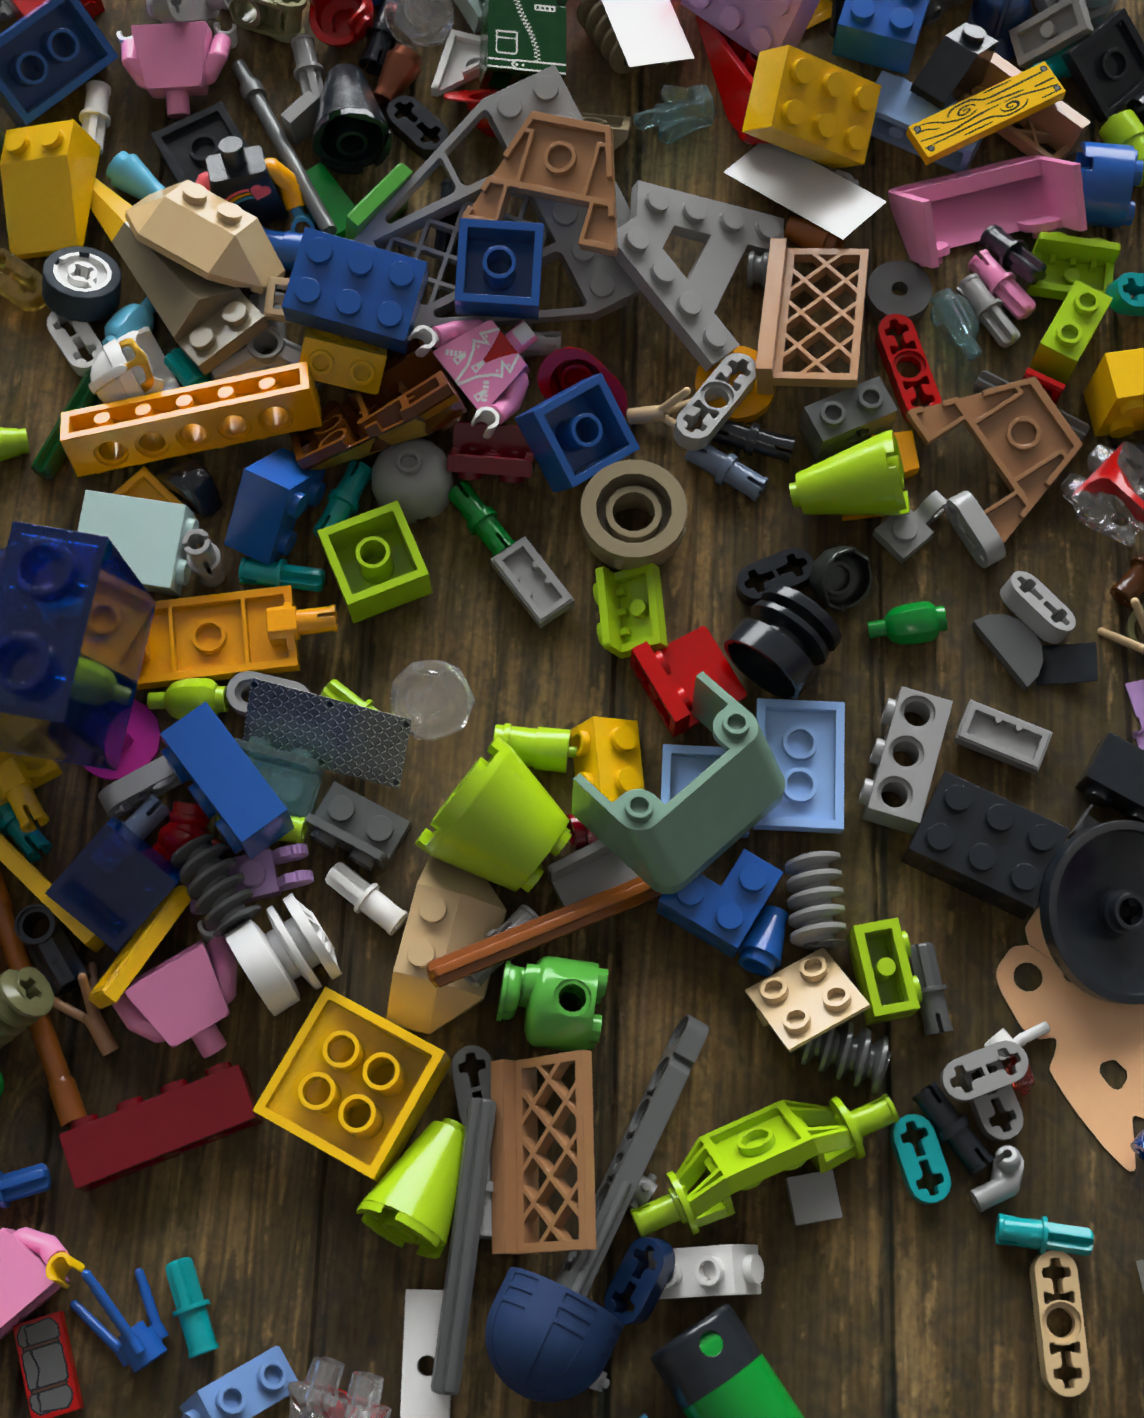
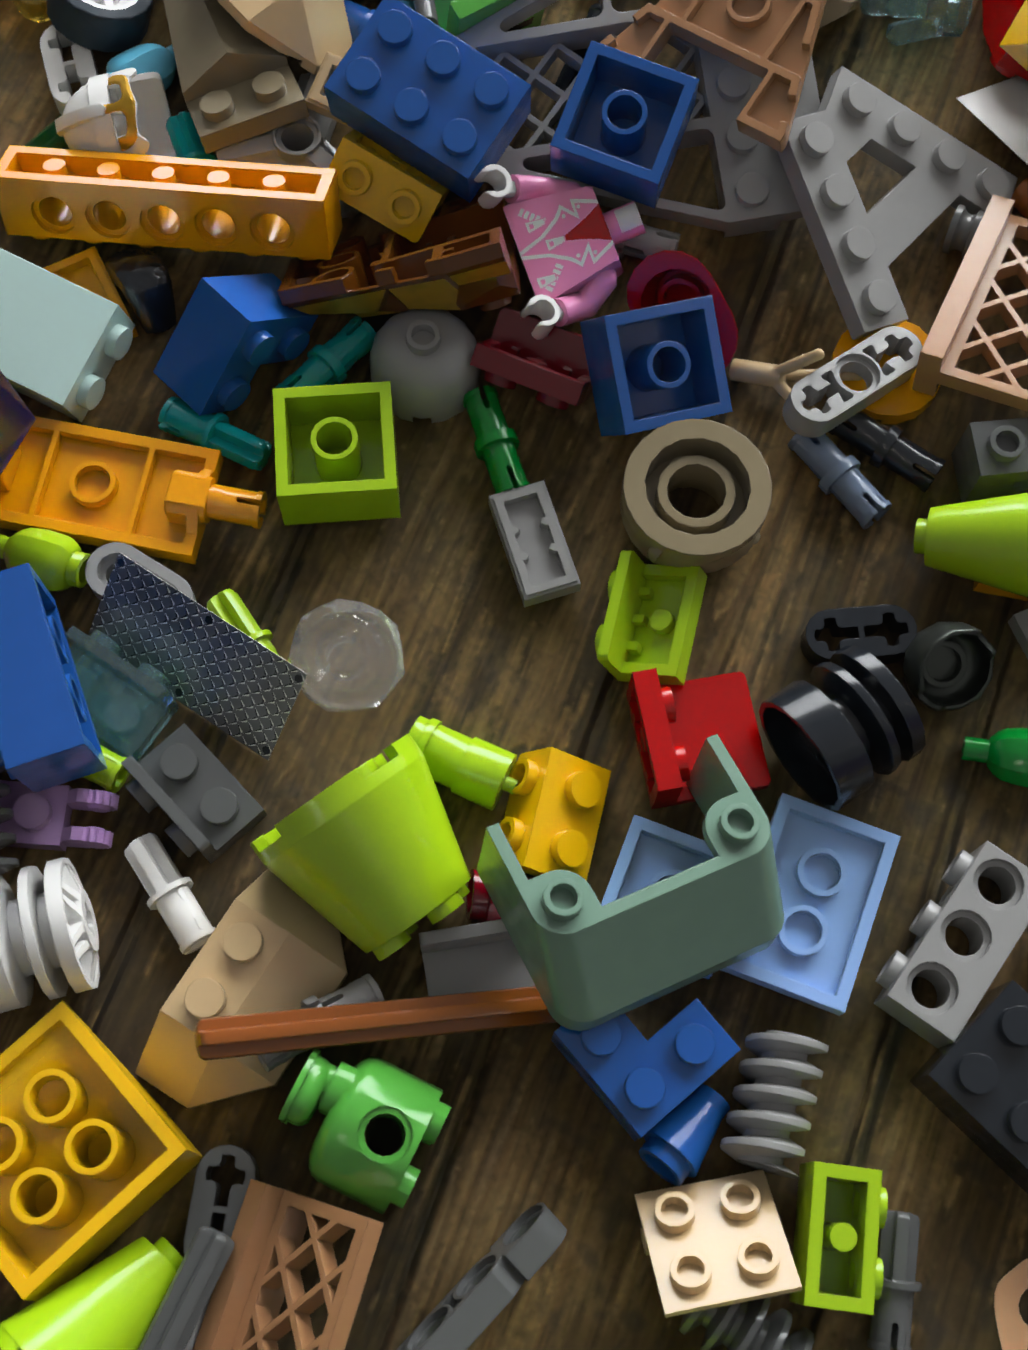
camera: 15 degrees right, 0 degrees up
light grey pin [182,528,226,587] -> none

